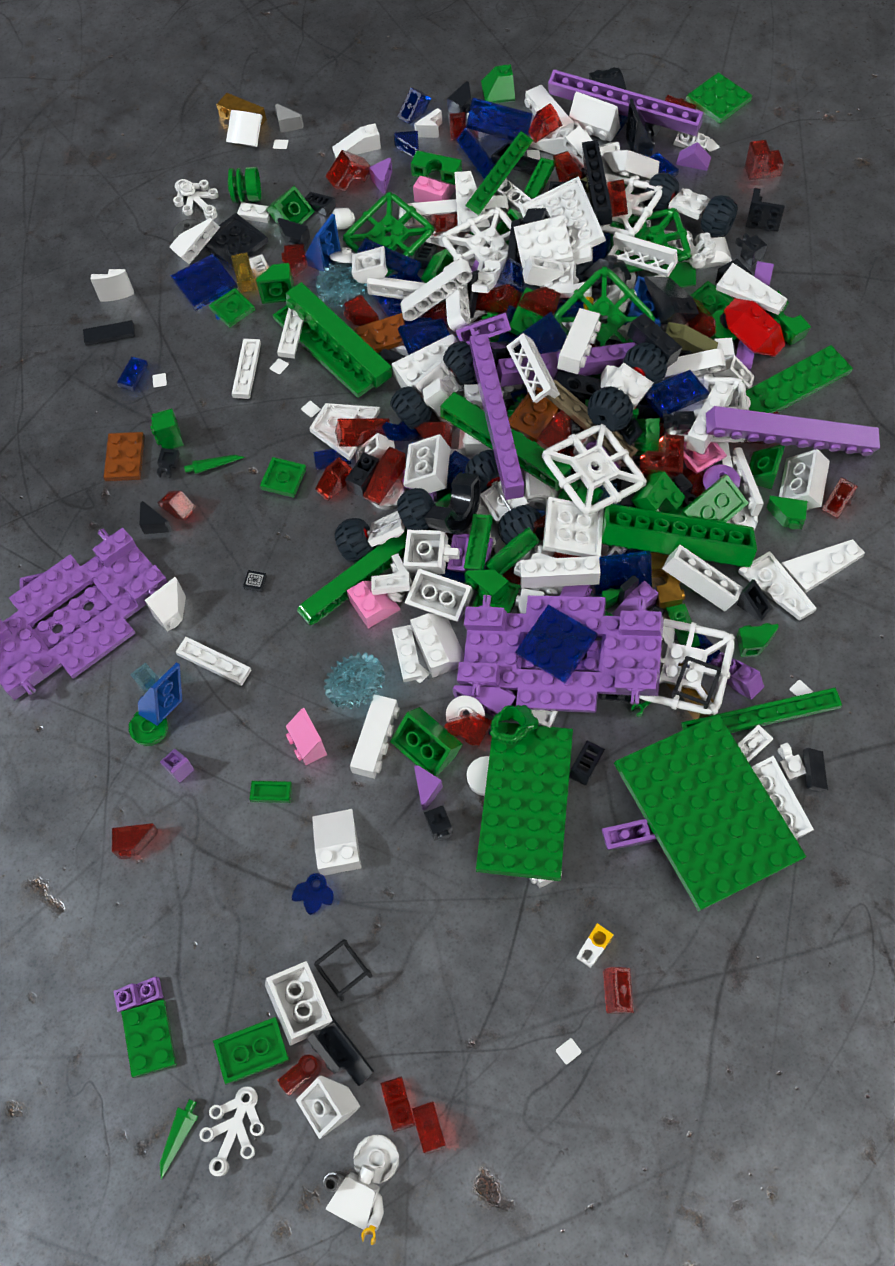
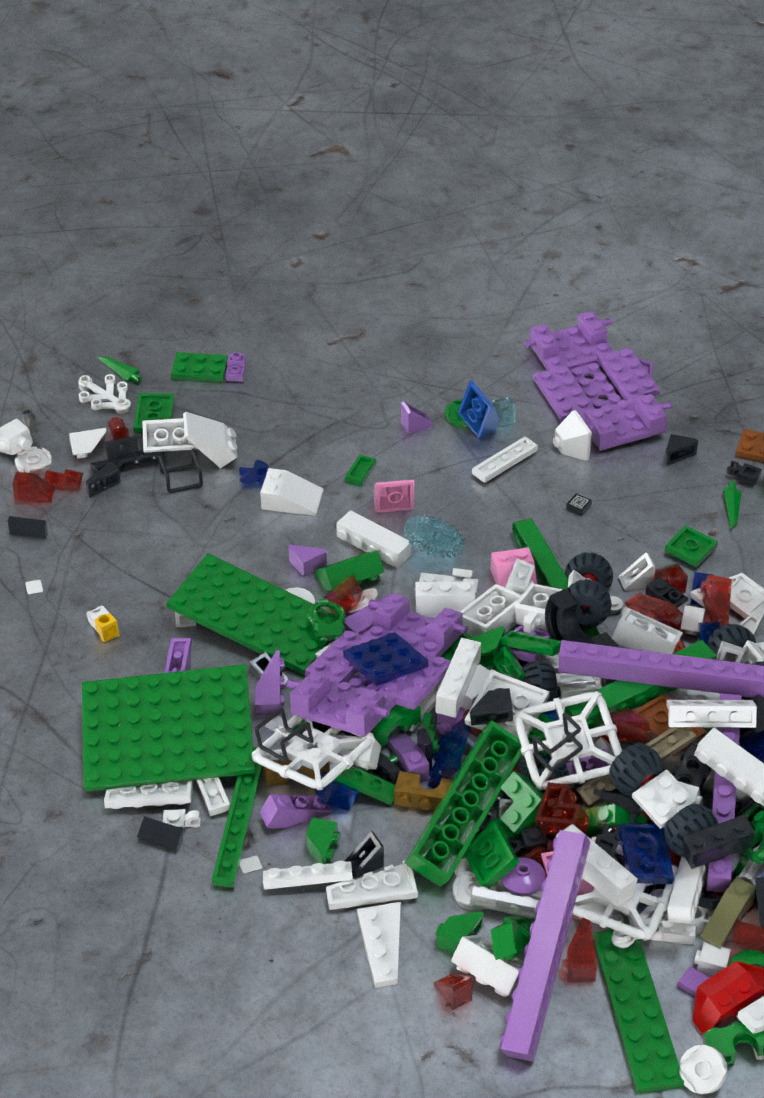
camera: 105 degrees right, 20 degrees down
clear red slope [112,823,158,859] -> none
clear red slope [157,491,195,519] -> none
black brick [424,805,453,841] -> none
clear red slope [603,967,634,1014] -> none
white brick [662,545,743,611] -> none
white slope [713,355,755,390] -> none
none -> black tile [7,516,48,539]
none -> black slope [86,462,121,497]
none -> white slope [183,412,238,468]
none -> medium lavender slope [255,650,284,715]
none -> white plate [263,861,353,890]
none -> white sticker [265,716,288,731]
none -> white tile [452,568,474,578]
none -> black slope [470,688,513,726]
none -> green slope [490,920,526,962]
none -> black piece [532,712,583,772]
none -> white plate [609,596,623,614]
none -> white slope [618,552,655,591]
none -> white tile [679,1045,727,1094]

